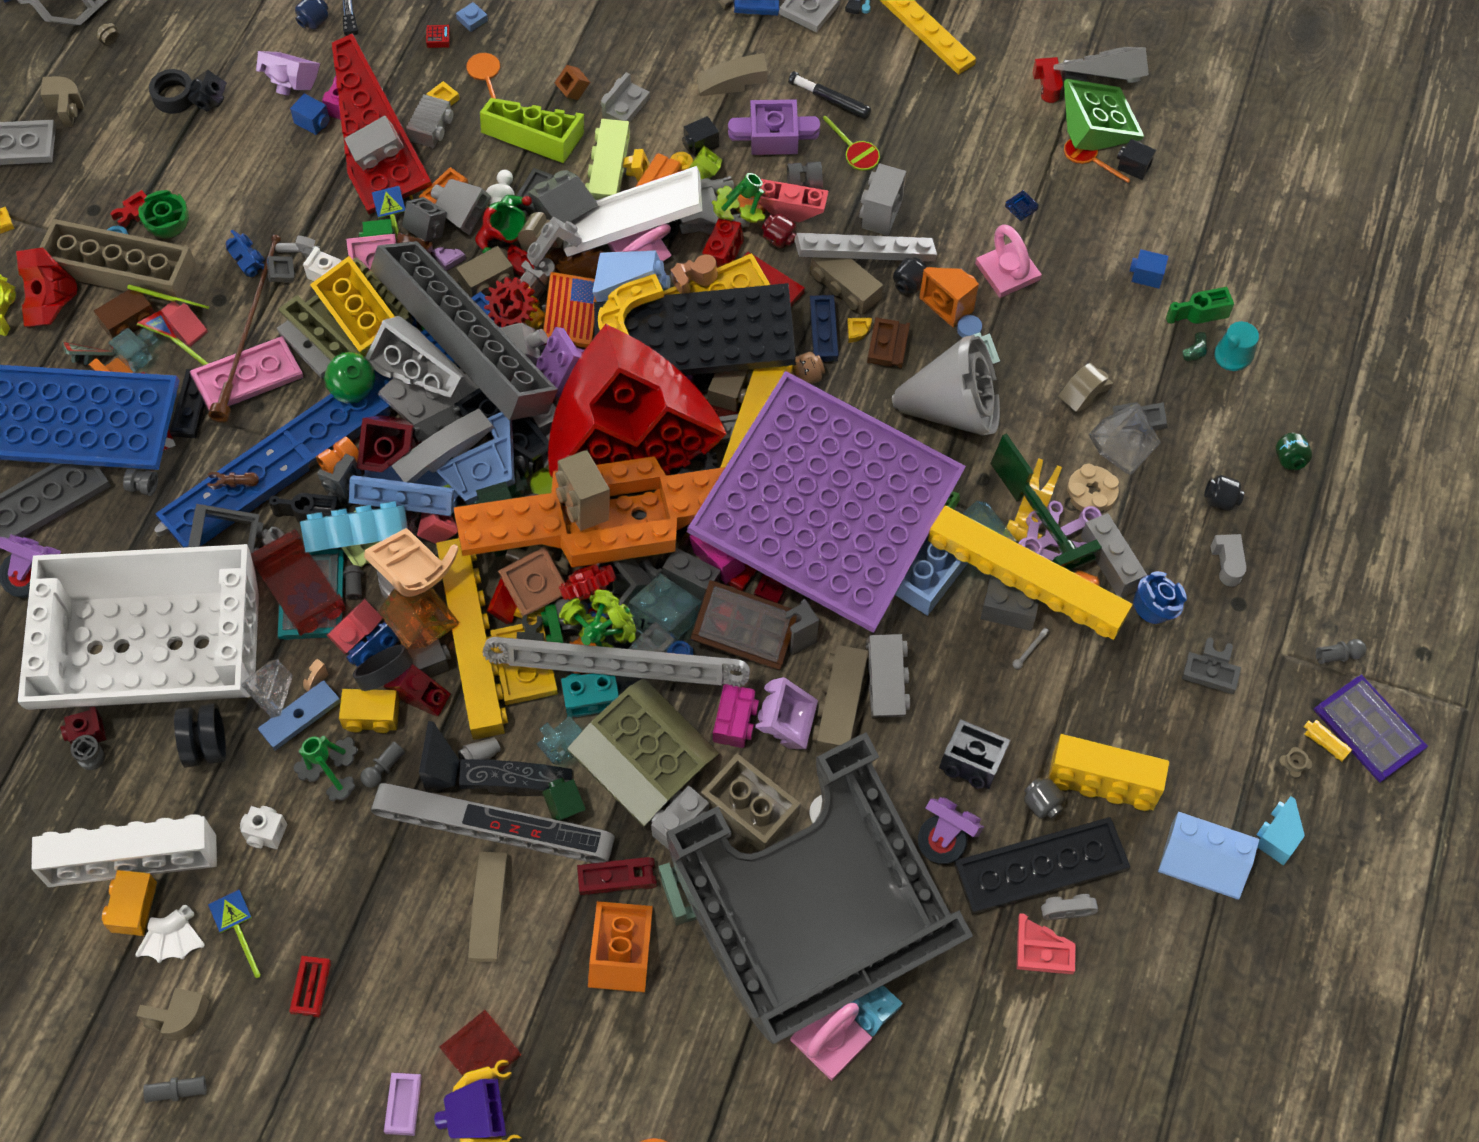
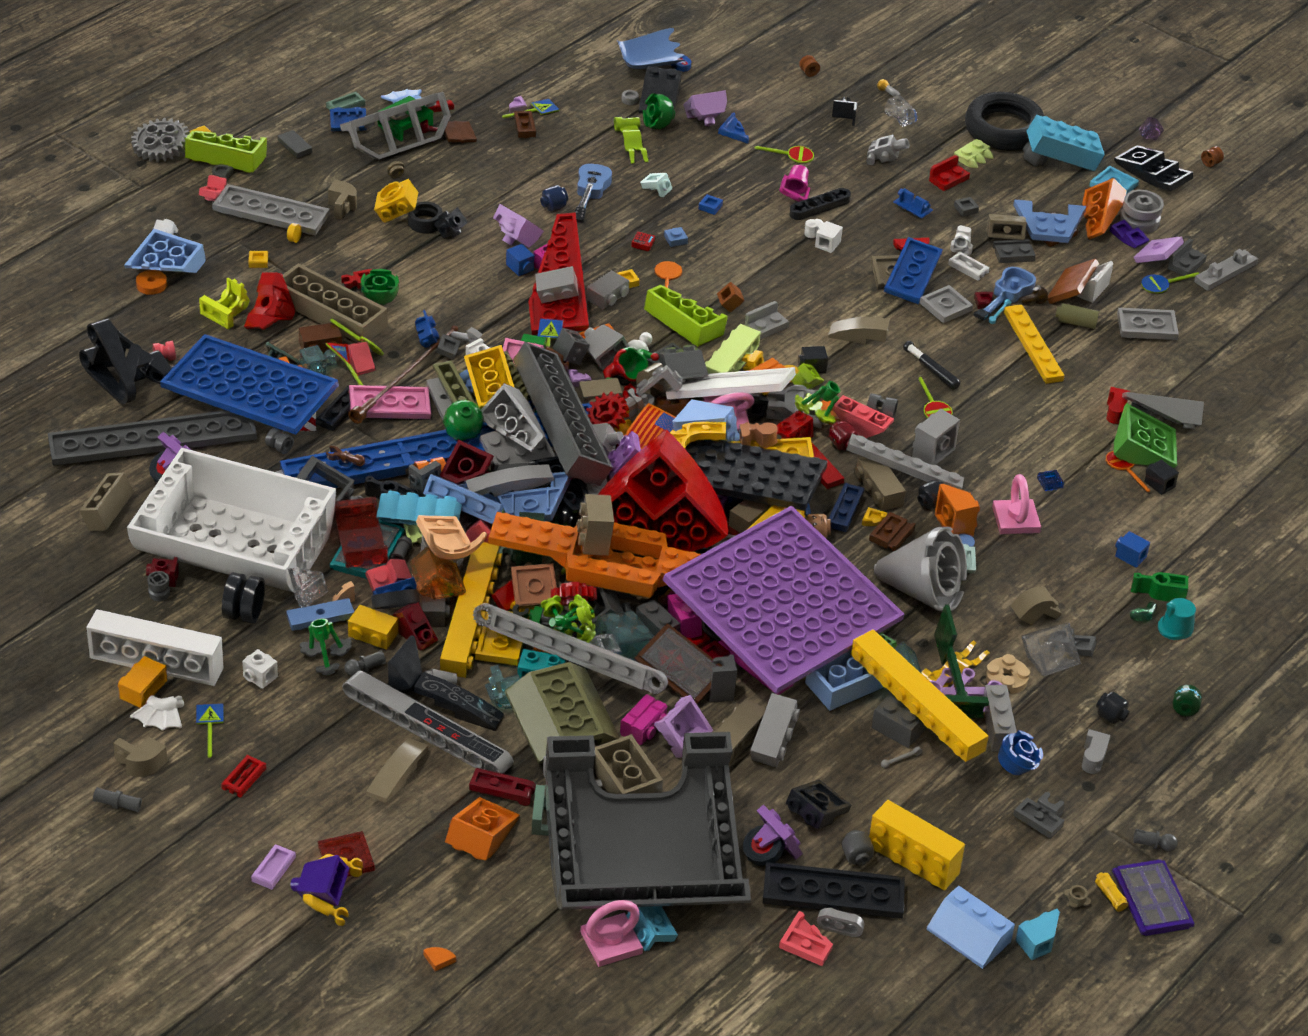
camera: 20 degrees right, 20 degrees down
dark green brick [542,777,586,821] -> none
medium lavender brick [728,100,820,155] -> none
none -> yellow tile [287,223,302,243]
none -> yellow brick [374,179,418,223]
none -> medium blue arm [459,370,474,394]

